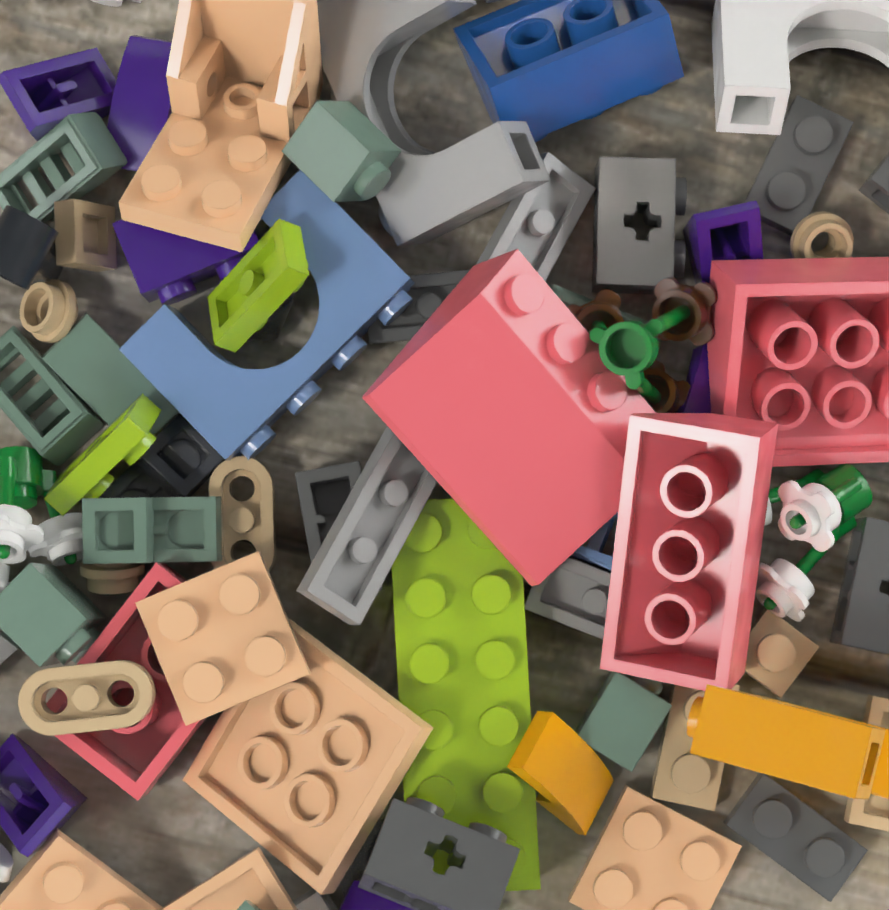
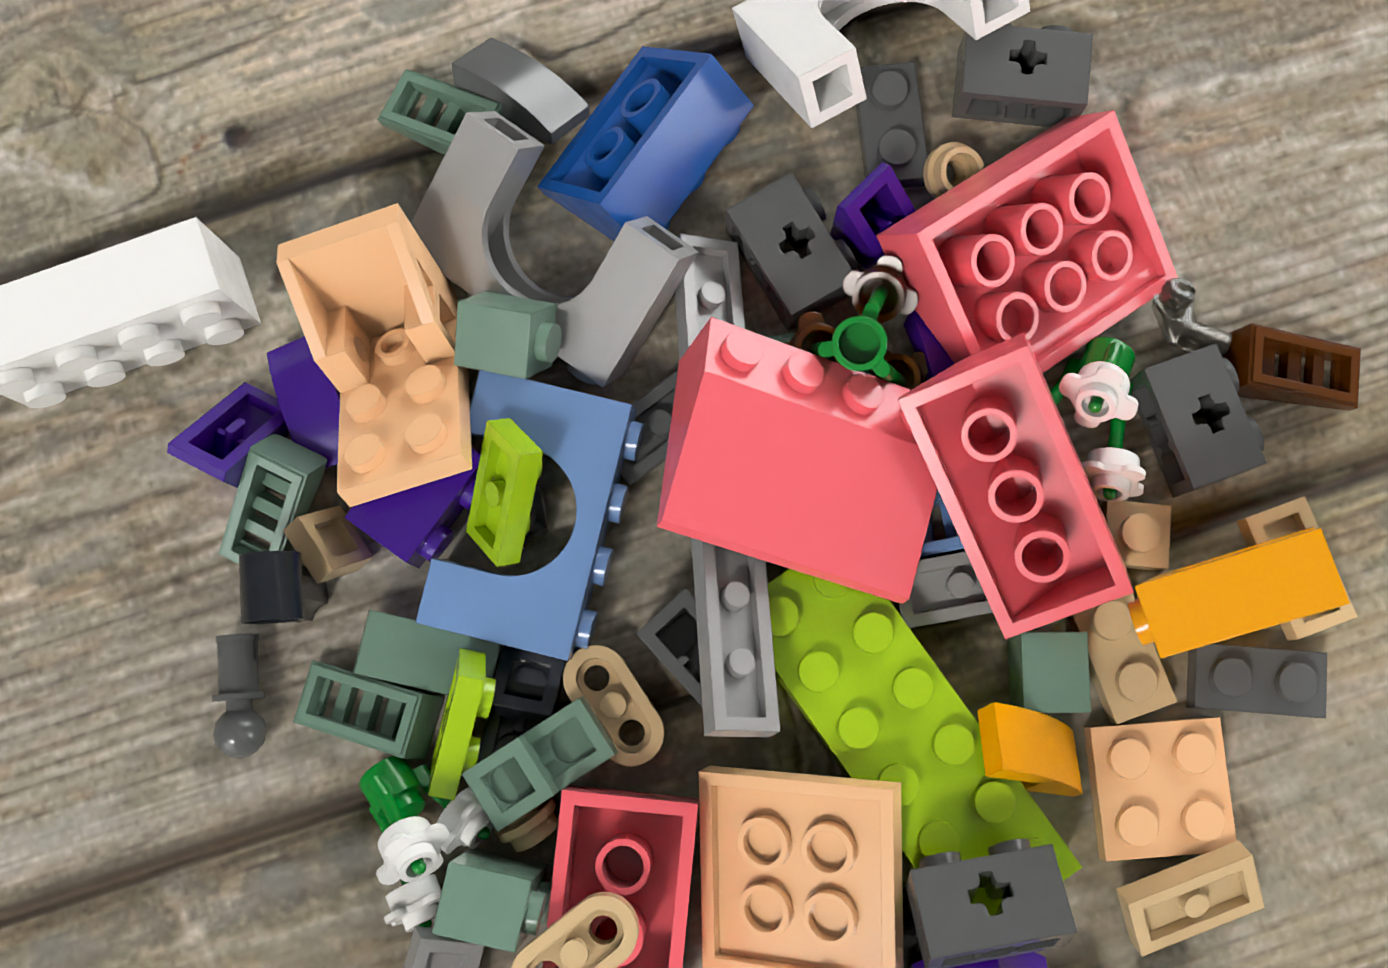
camera: 25 degrees left, 5 degrees down
tan plate [20,279,78,343] -> none
light nougat plate [135,551,311,726] -> none

